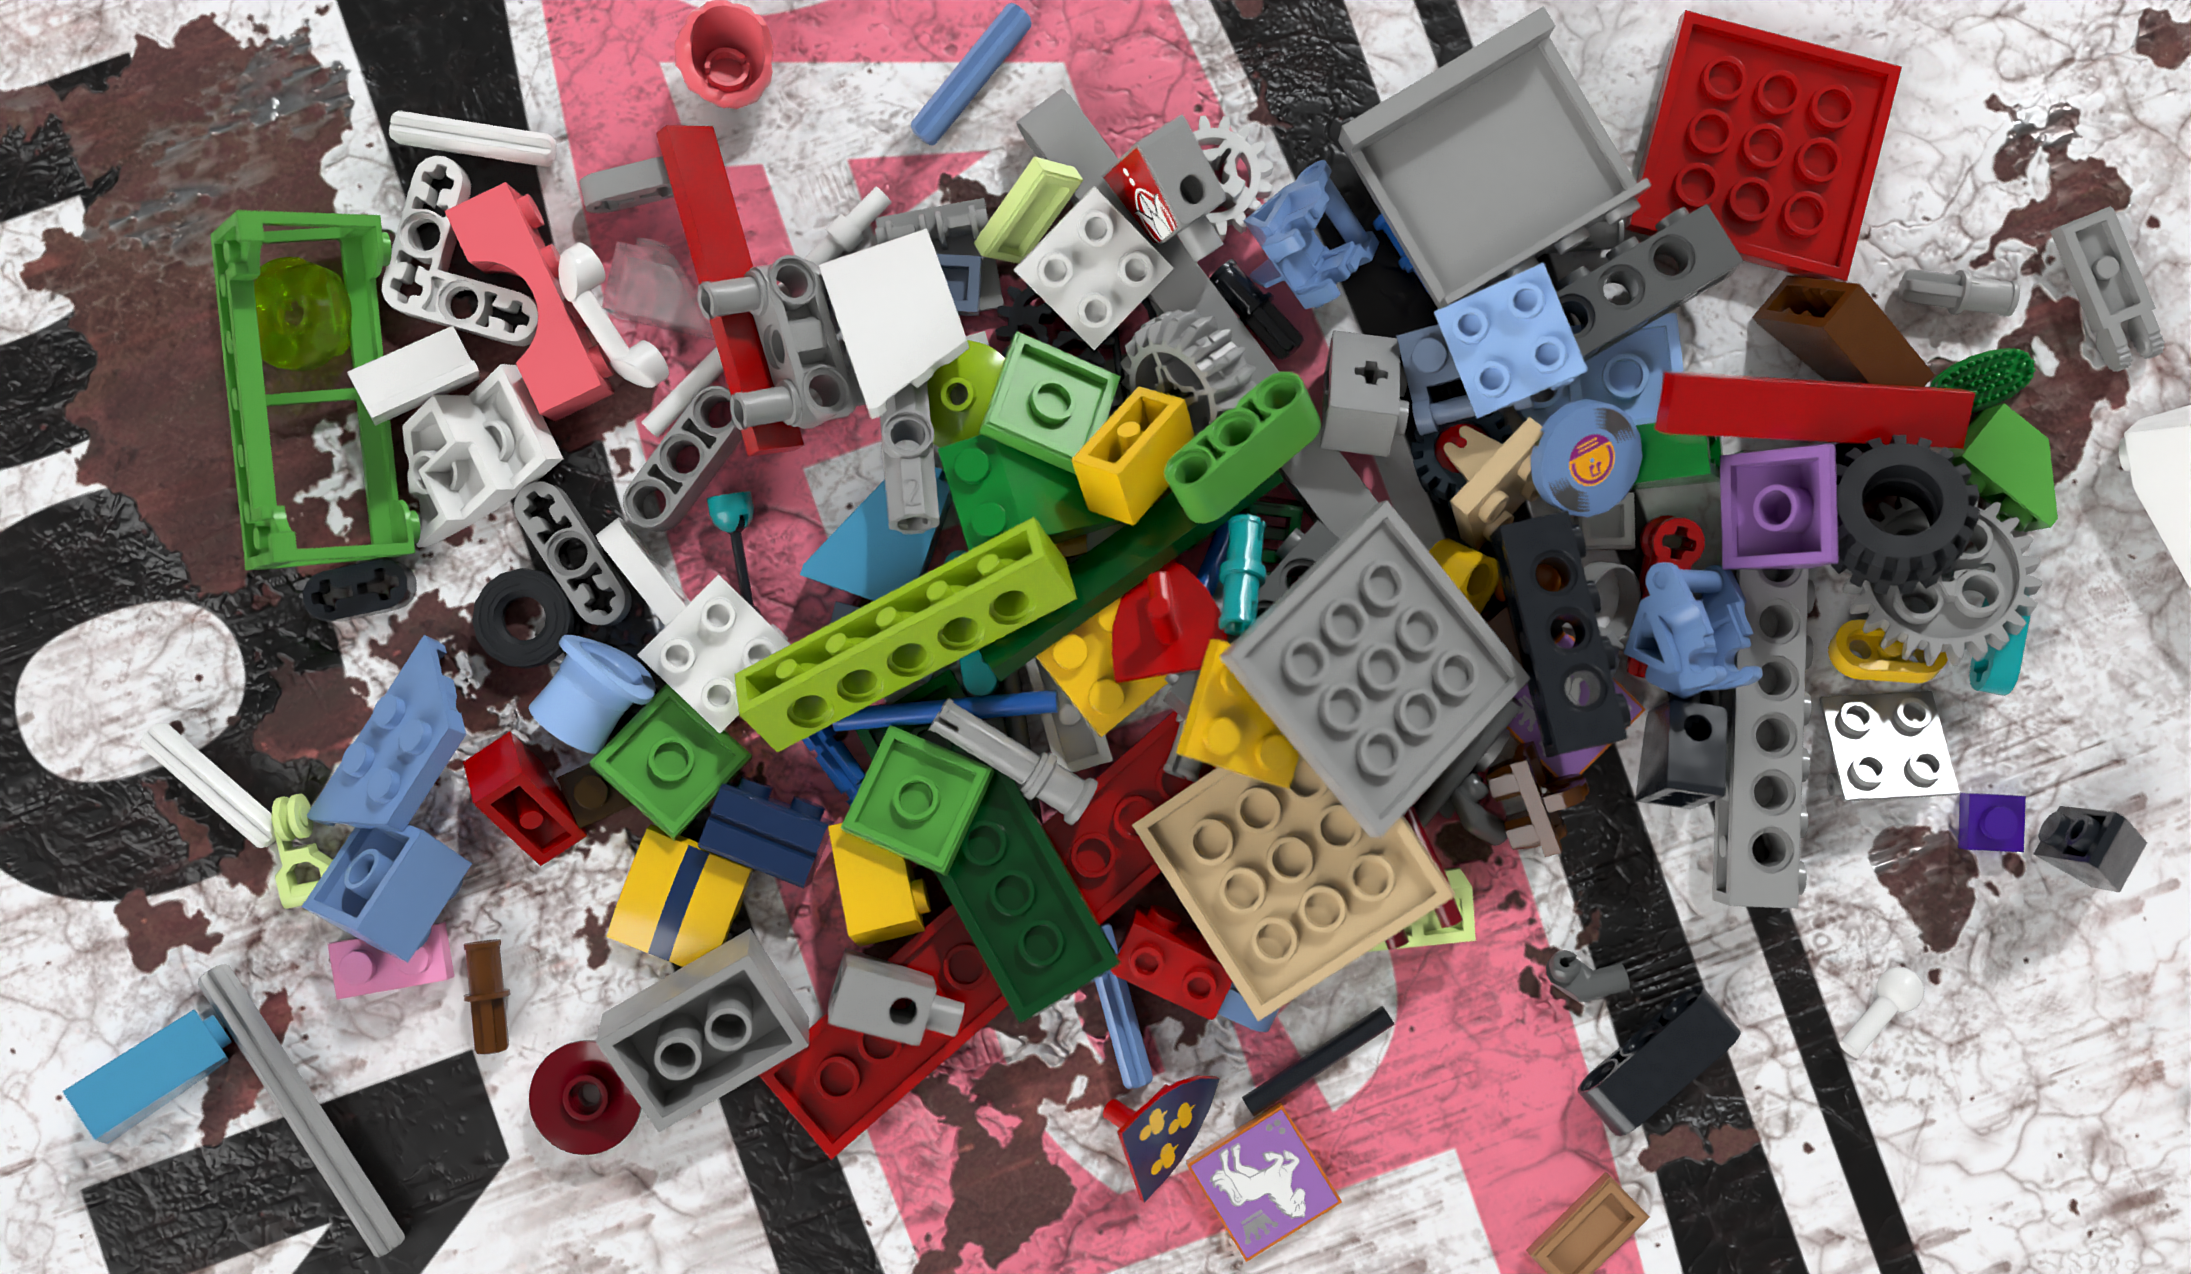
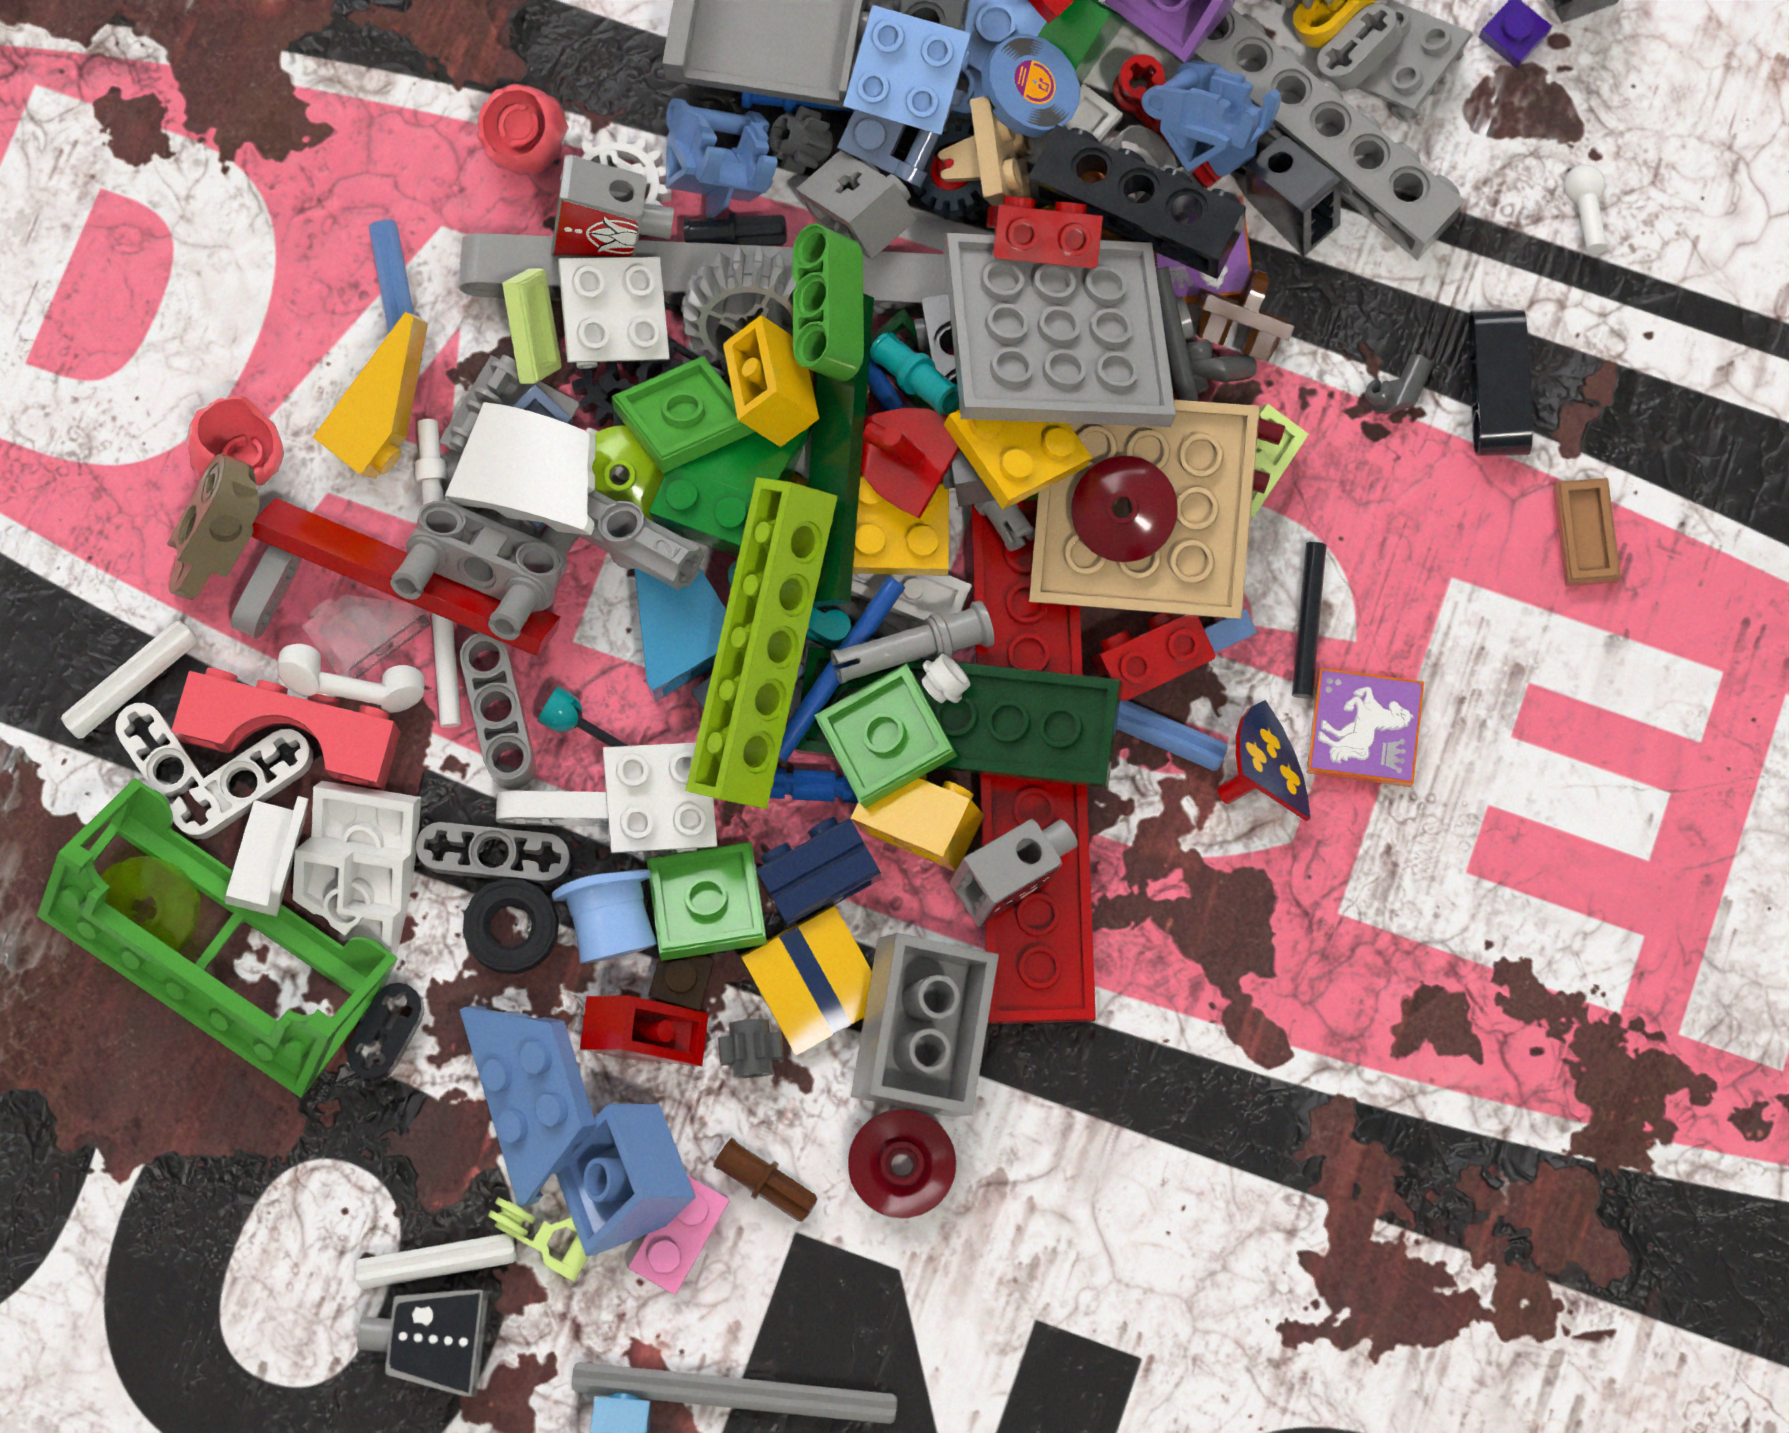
camera: 60 degrees left, 10 degrees down
none -> dark tan piece [167,454,260,600]
none -> yellow slope [313,311,428,479]
none -> black torso [357,1290,489,1397]
none -> coral hair [478,84,569,175]
none -> dark grey gear [718,1019,784,1078]
none -> dark grey gear [769,106,833,174]
none -> white plate [921,654,970,703]
none -> red bracket [986,196,1103,269]
none -> dark red dish [1071,456,1178,562]
none -> light grey beam [1317,4,1402,91]

